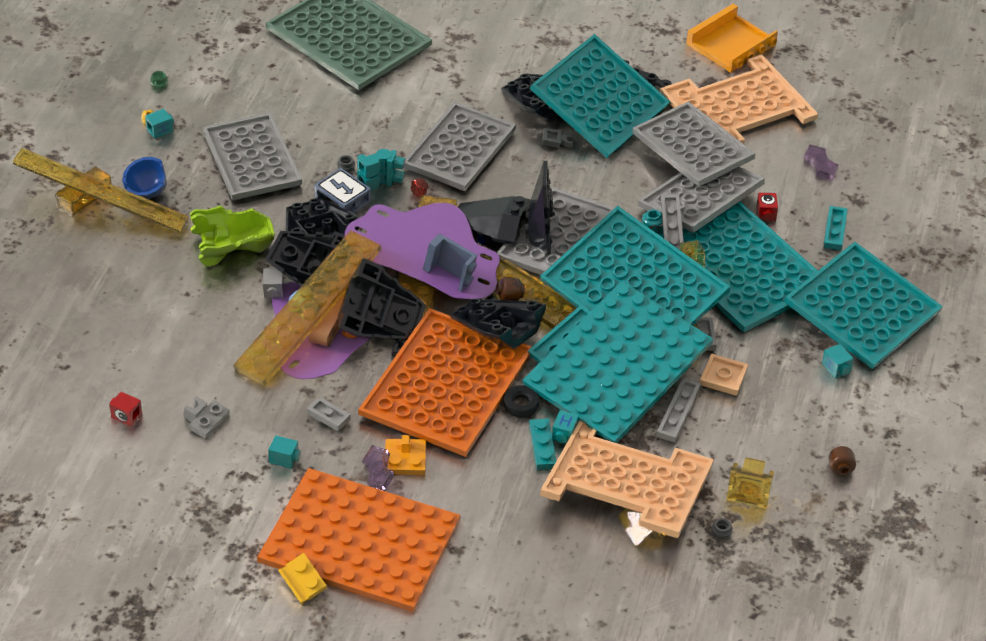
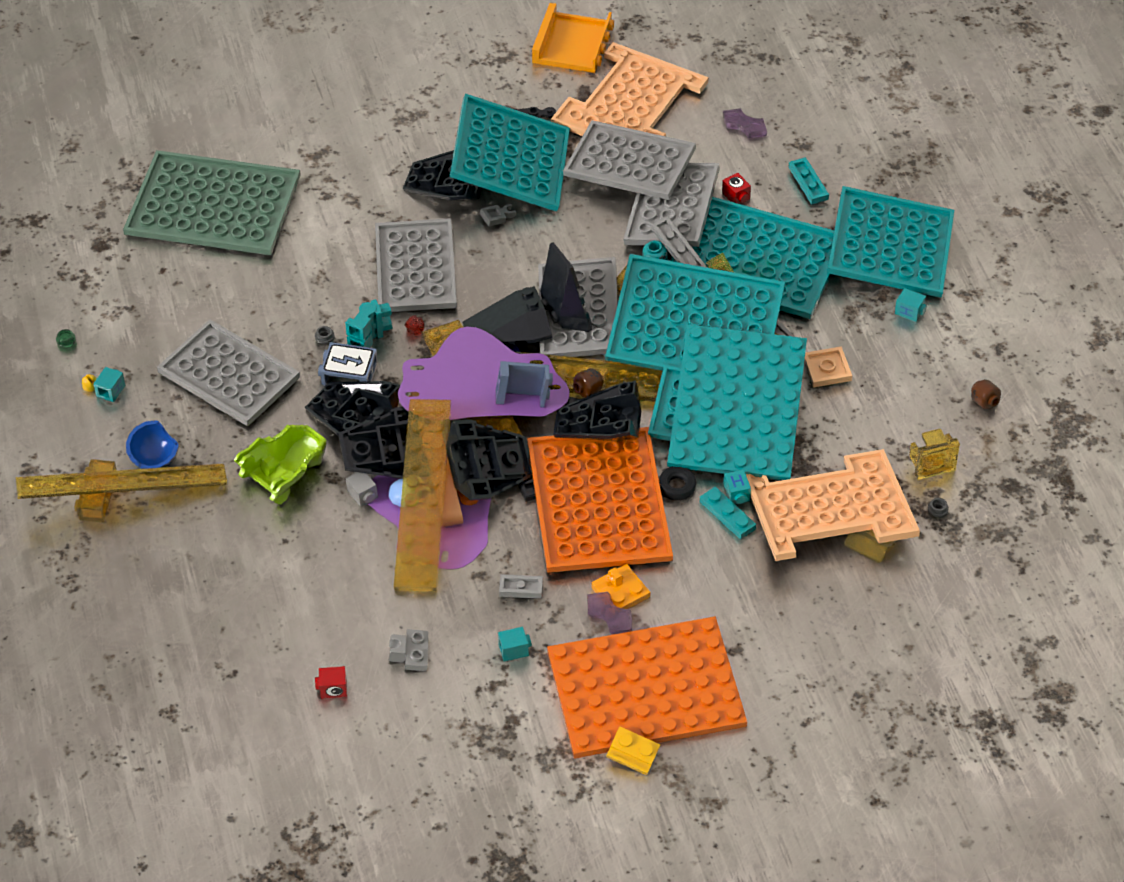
camera: 30 degrees left, 5 degrees up
light grey plate [656,378,701,443] -> none

